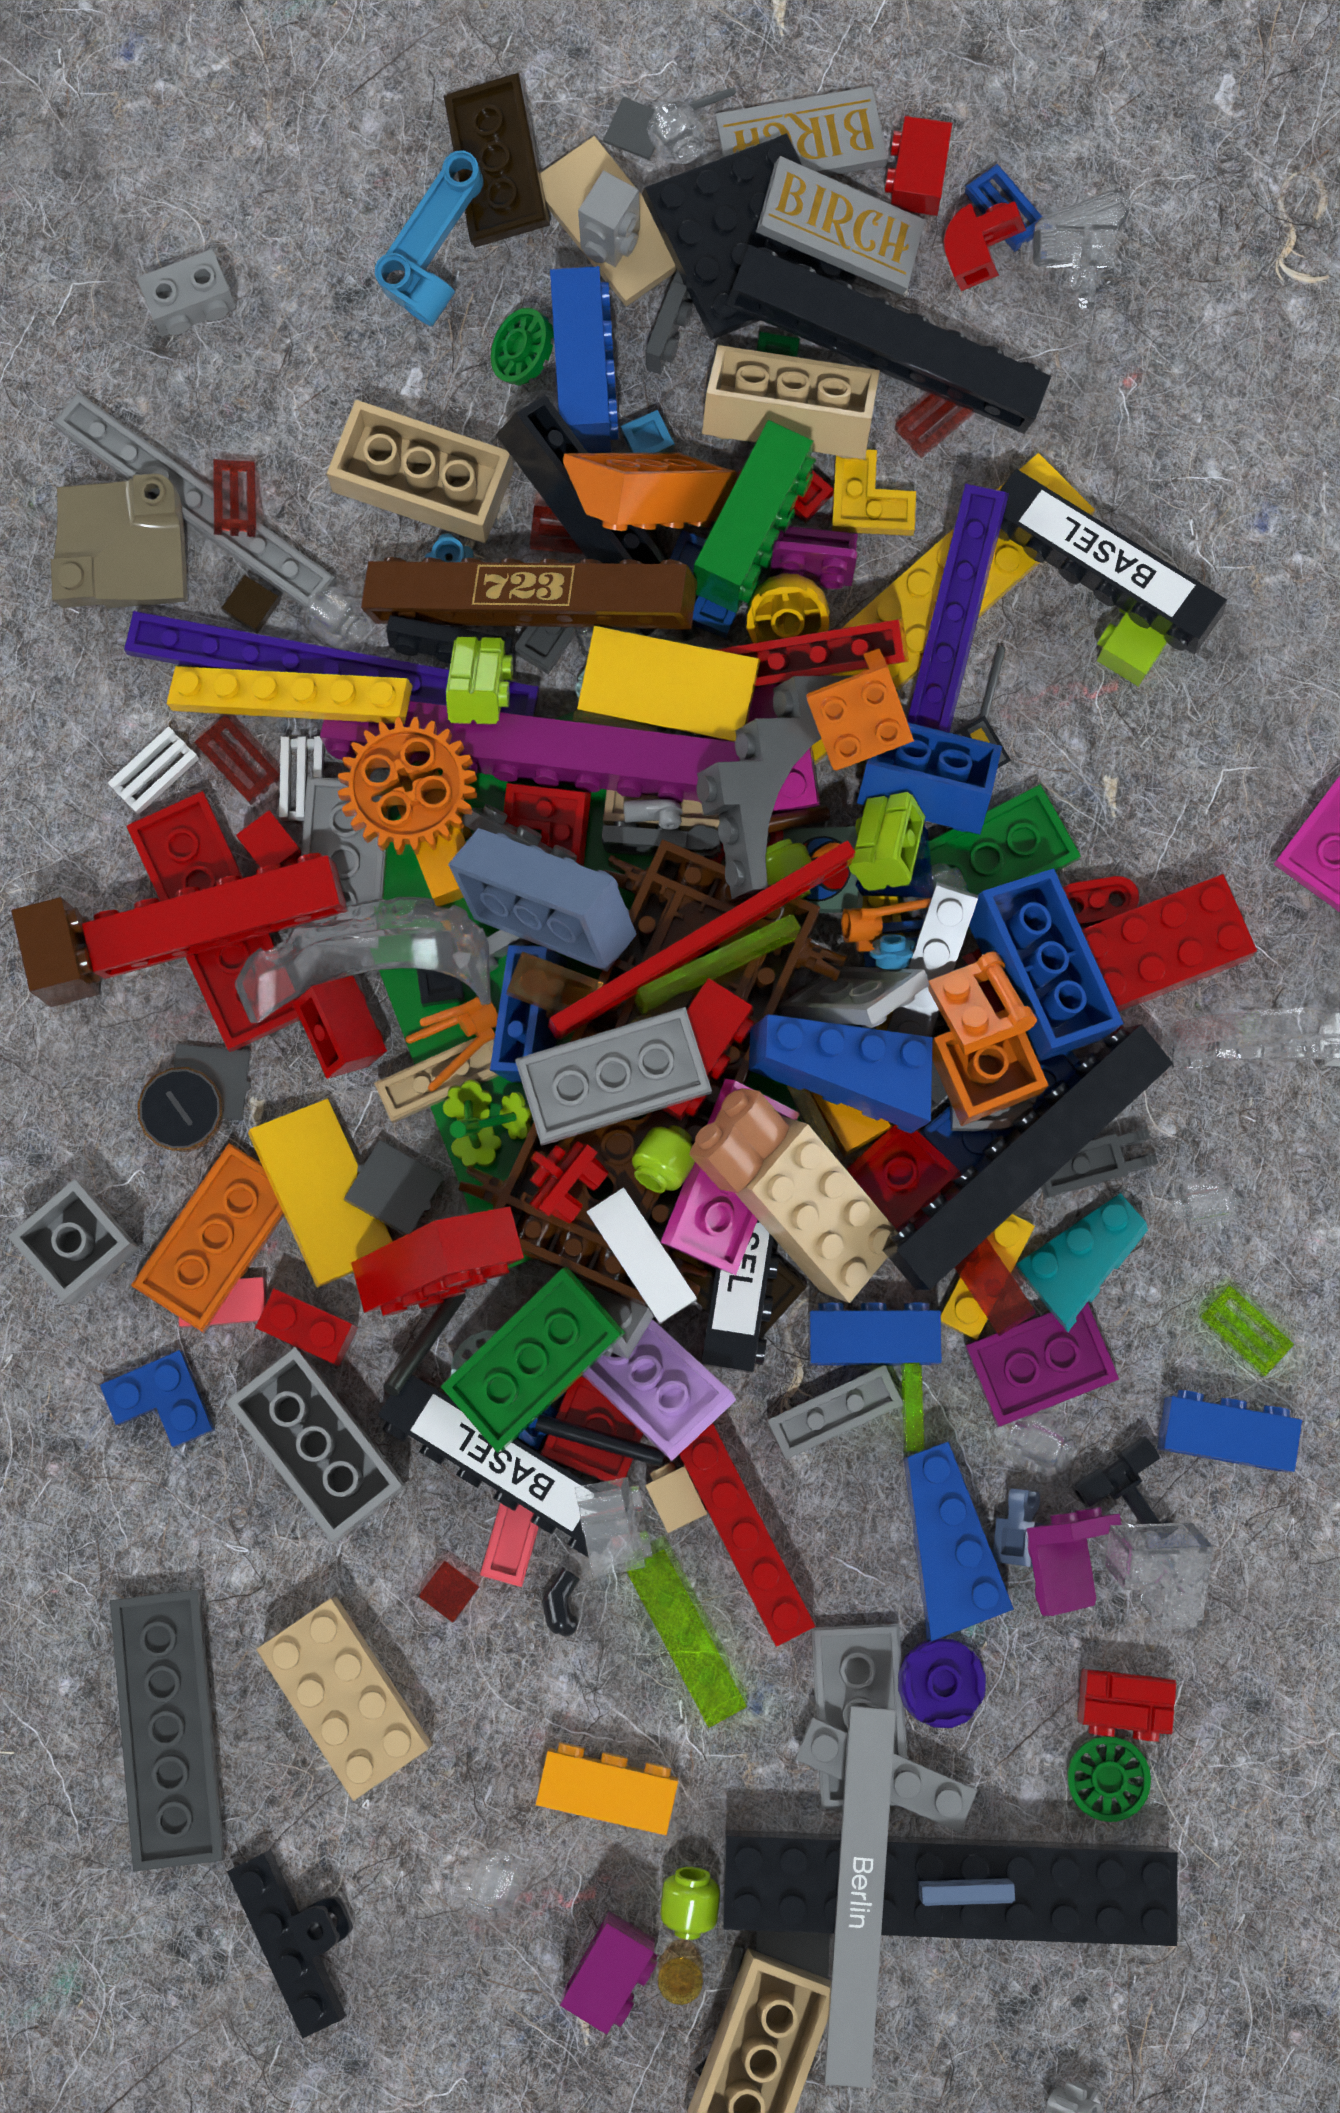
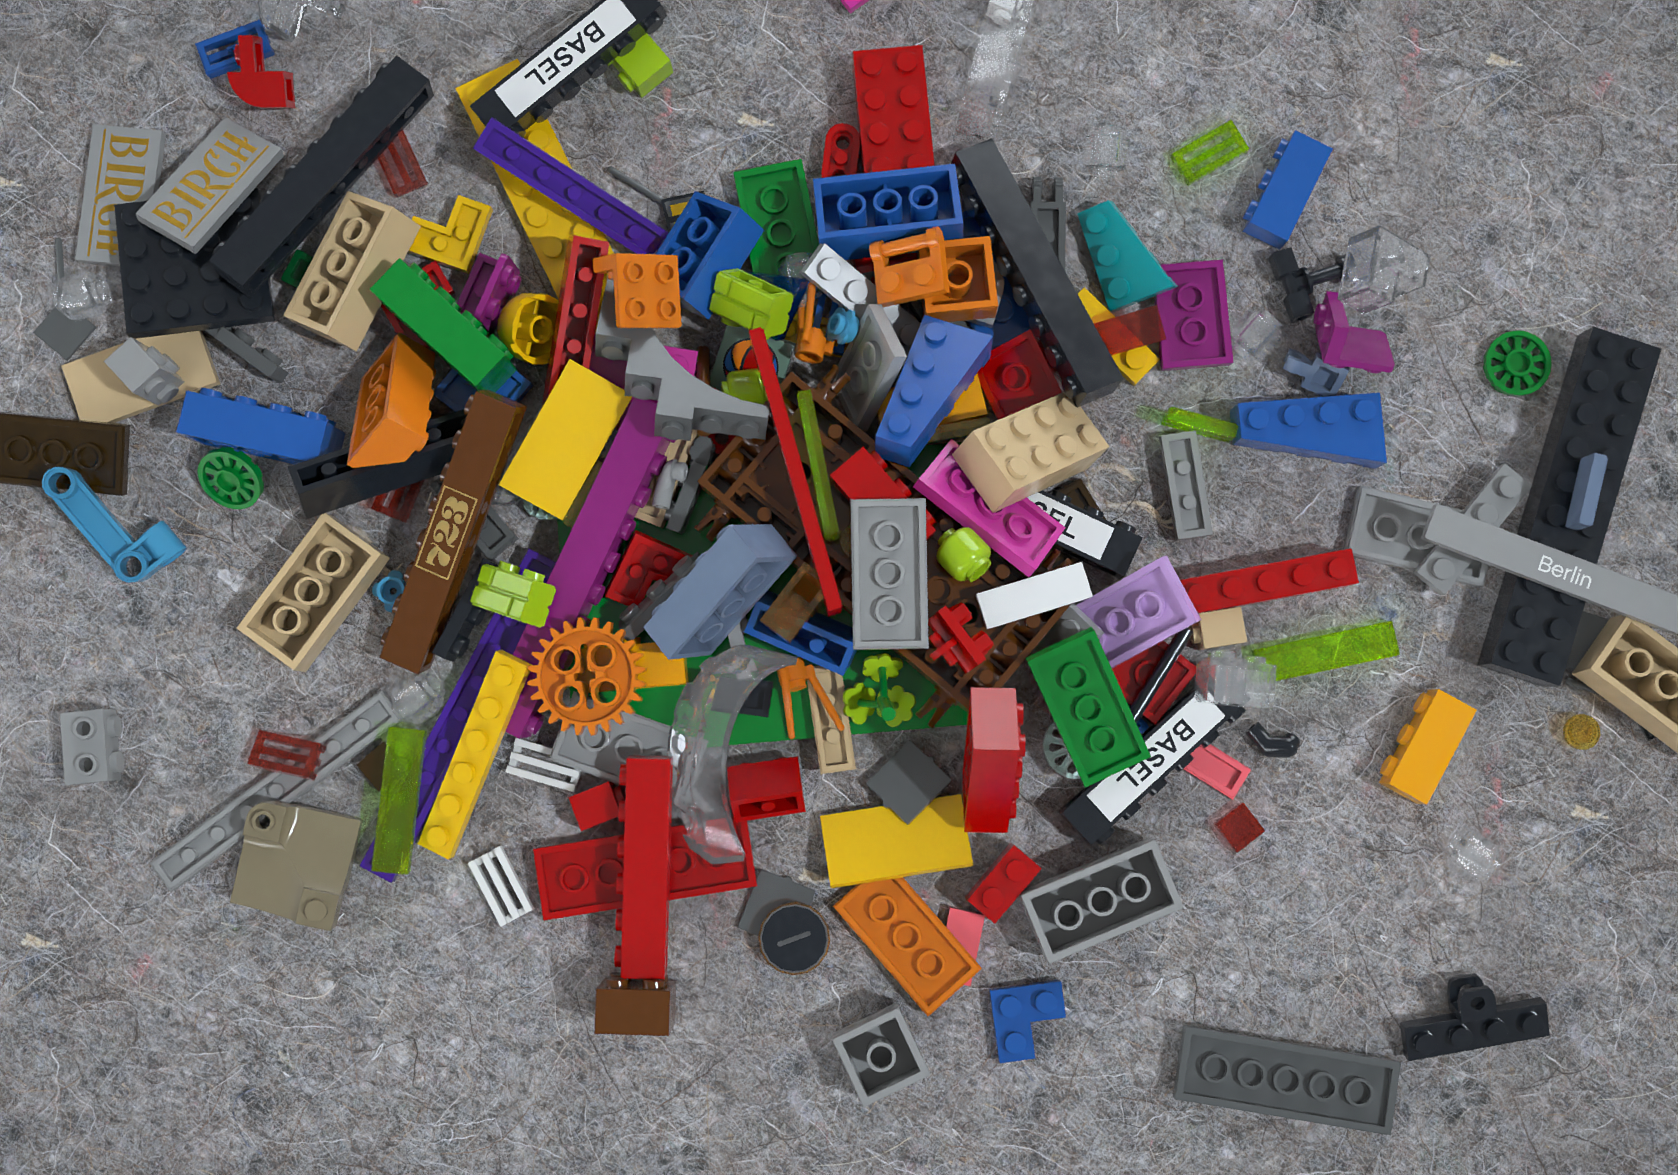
camera: 75 degrees left, 5 degrees up
clear red tile [194,715,280,805] -> none
tan brick [256,1597,433,1801] -> none
pearl dark grey bar [383,1293,466,1396] -> none
magenta brick [559,1911,658,2035] -> none
dark azure plate [621,410,675,453] -> none
lime head [660,1867,720,1940] -> none
nougat brick [689,1088,789,1193] -> none
blue brick [808,1302,942,1366] -> none
red brick [885,116,953,216] -> none
dark purple tile [898,1639,986,1728] -> none
red brick [1077,1668,1176,1742] -> none
none -> clear neon green tile [371,727,427,875]

